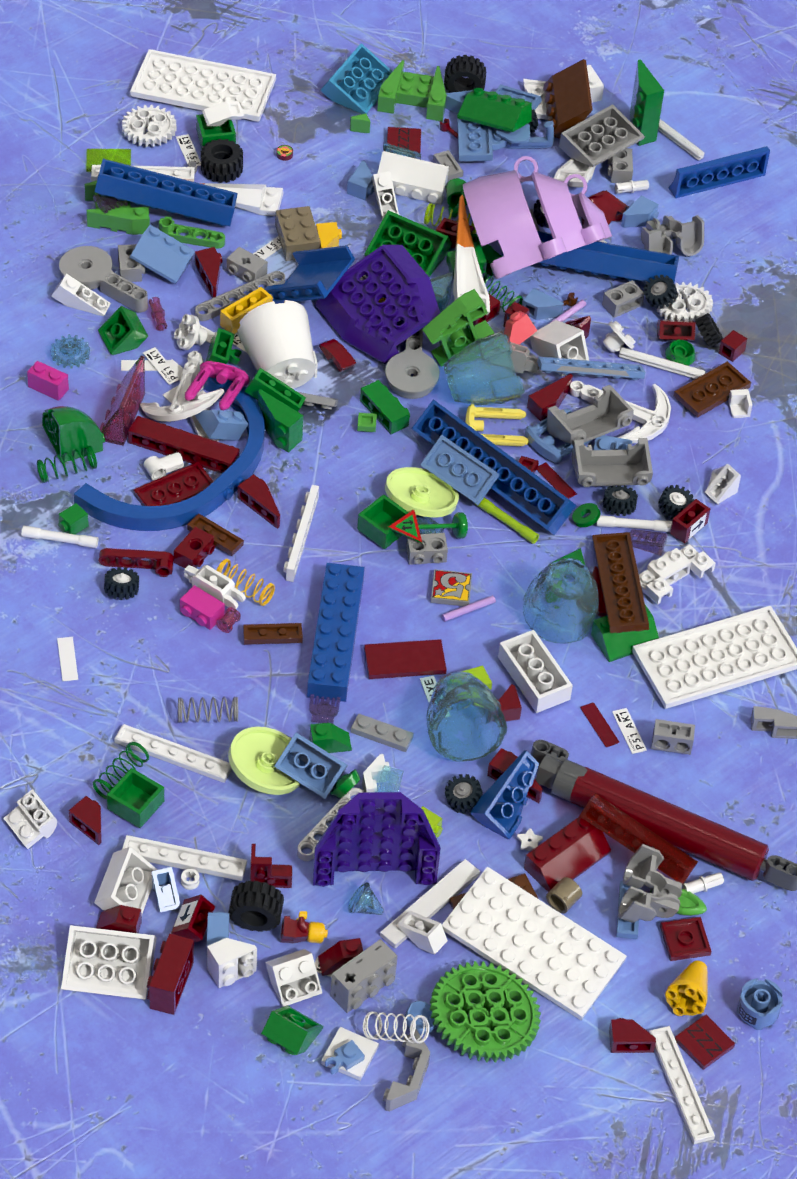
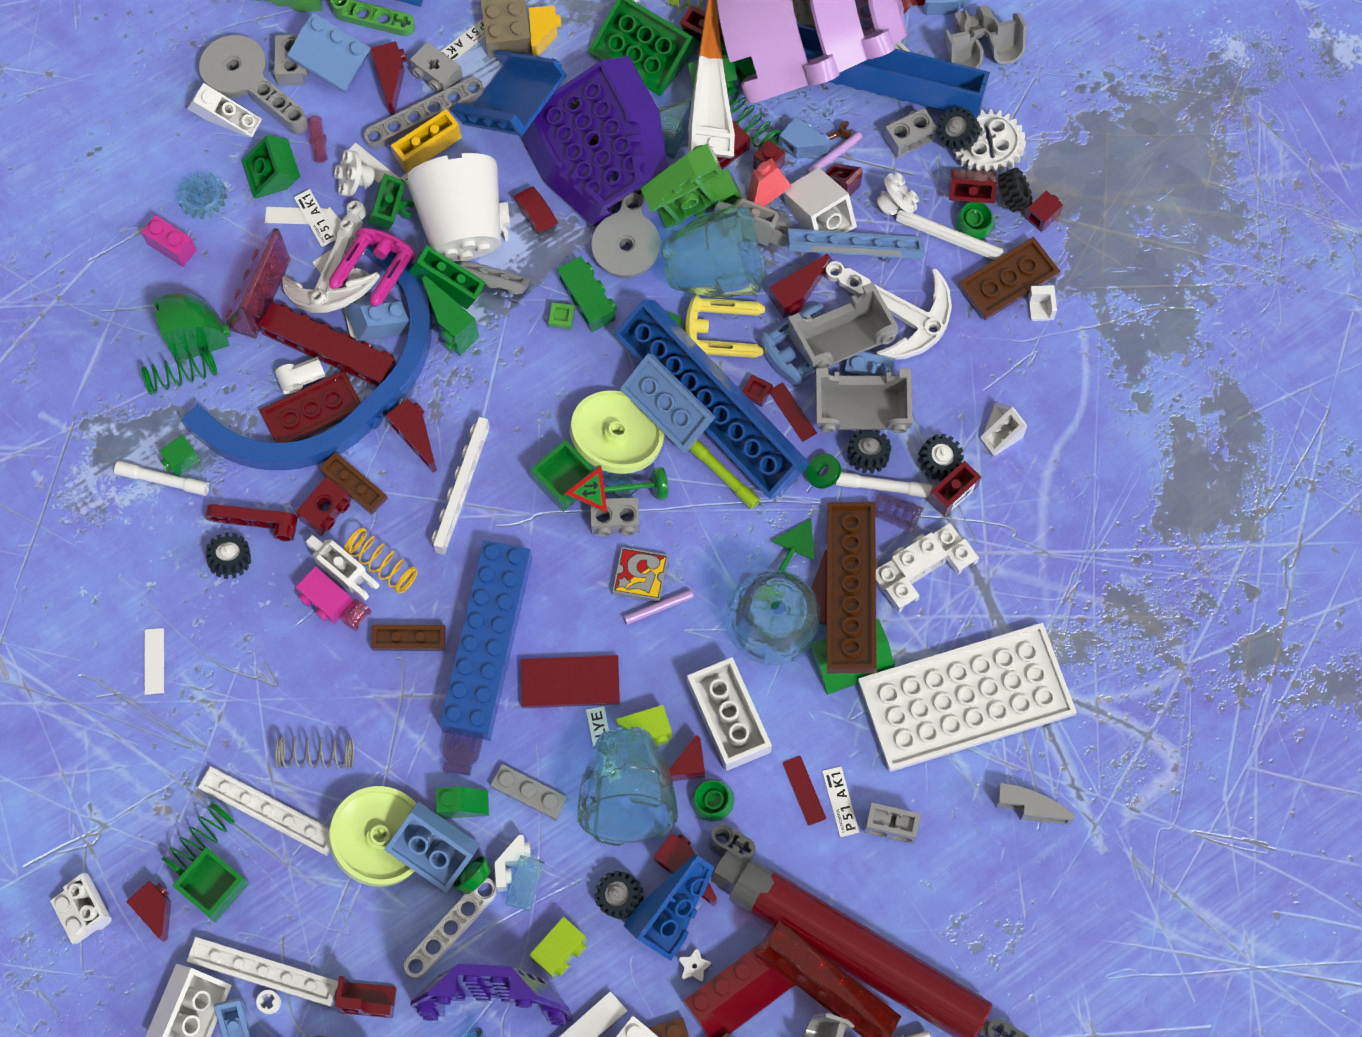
camera: 10 degrees right, 20 degrees up
none -> green hat [691,779,735,822]

